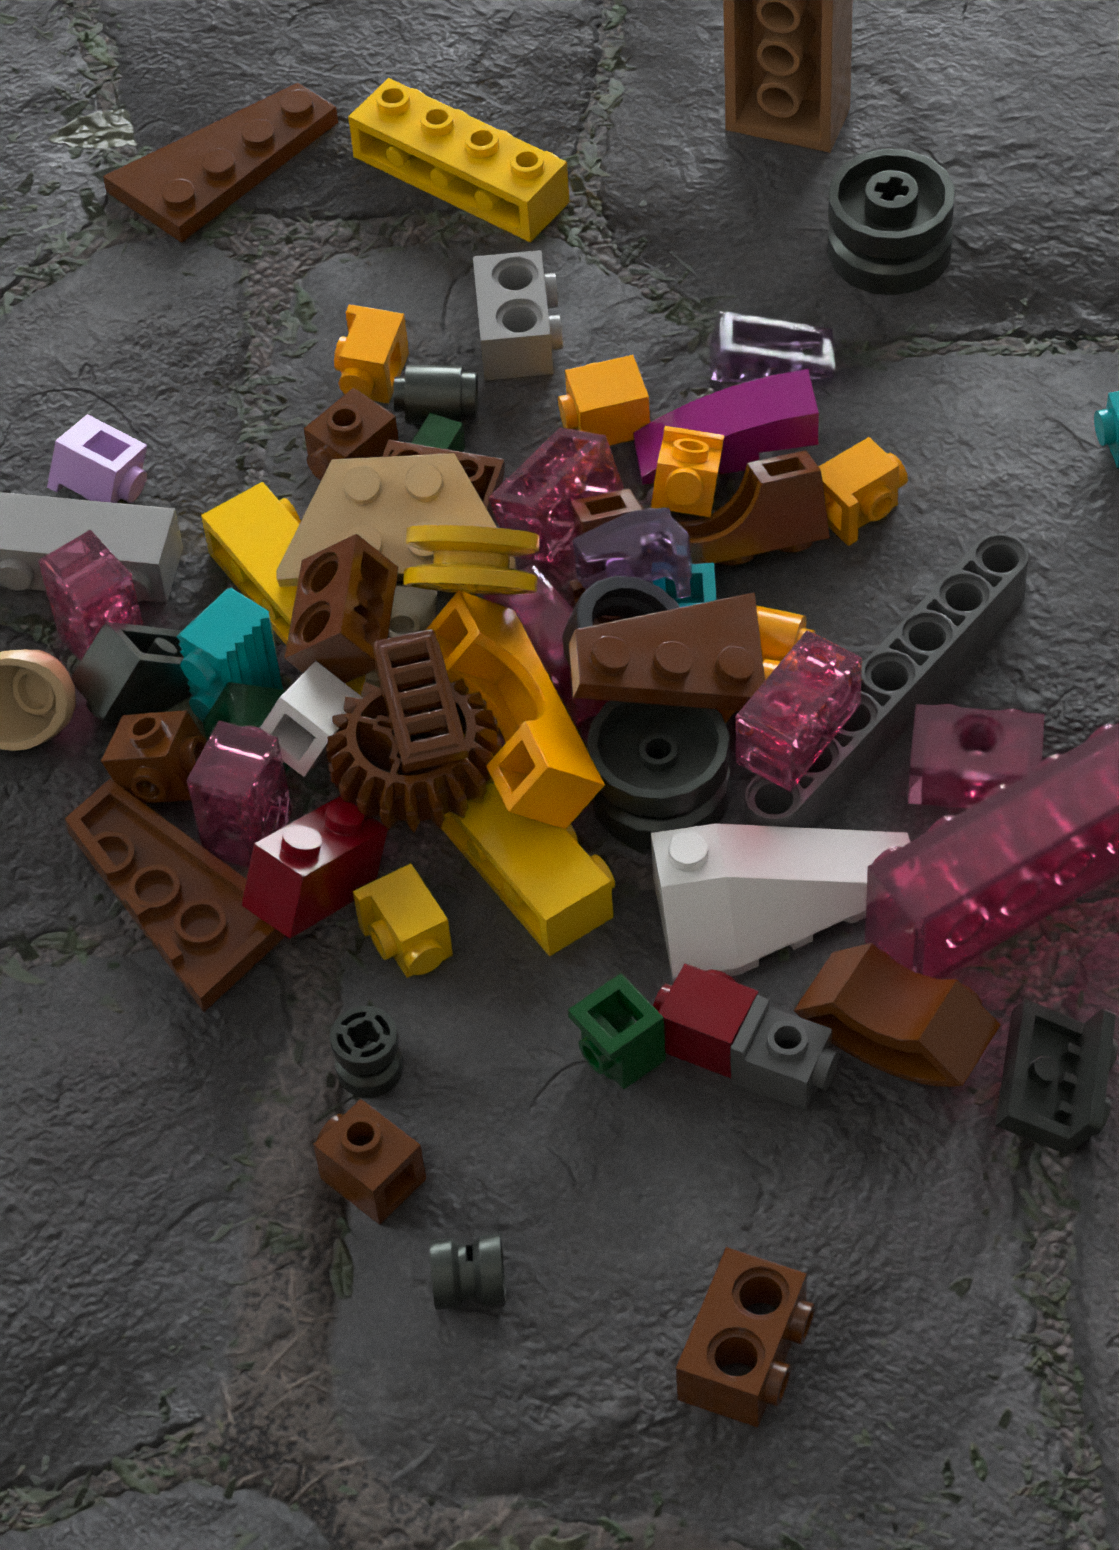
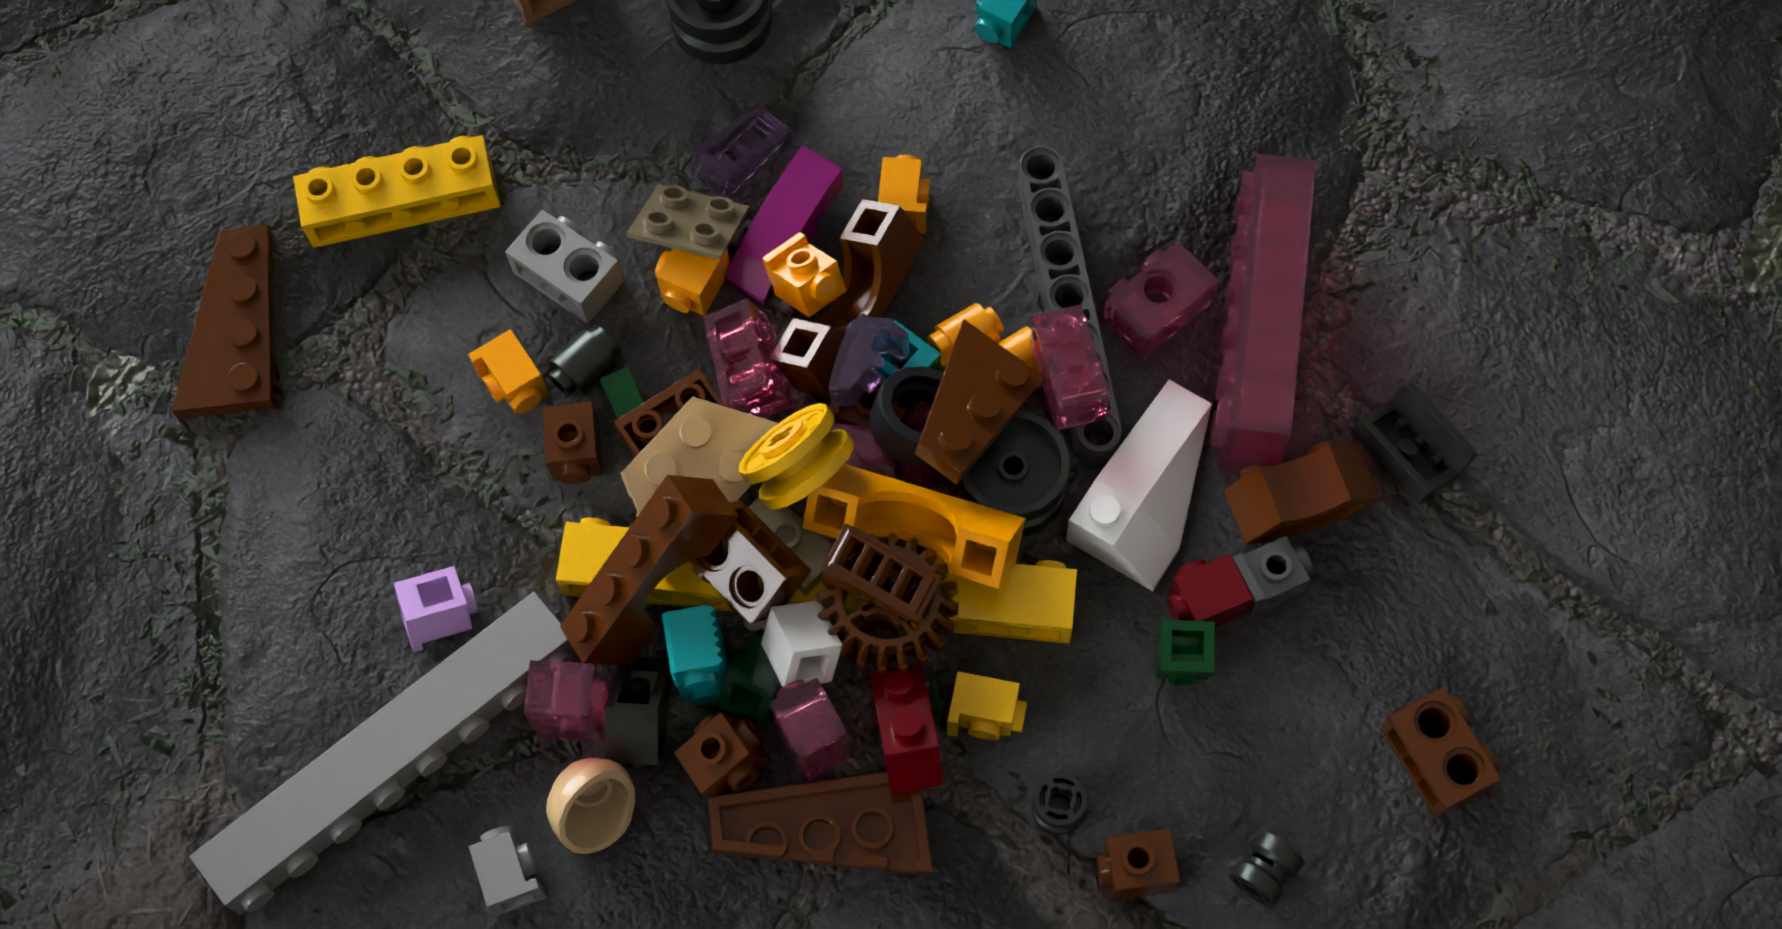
camera: 50 degrees left, 15 degrees up
none -> reddish brown arch [560,475,739,665]
none -> dark tan hinge [626,184,749,260]

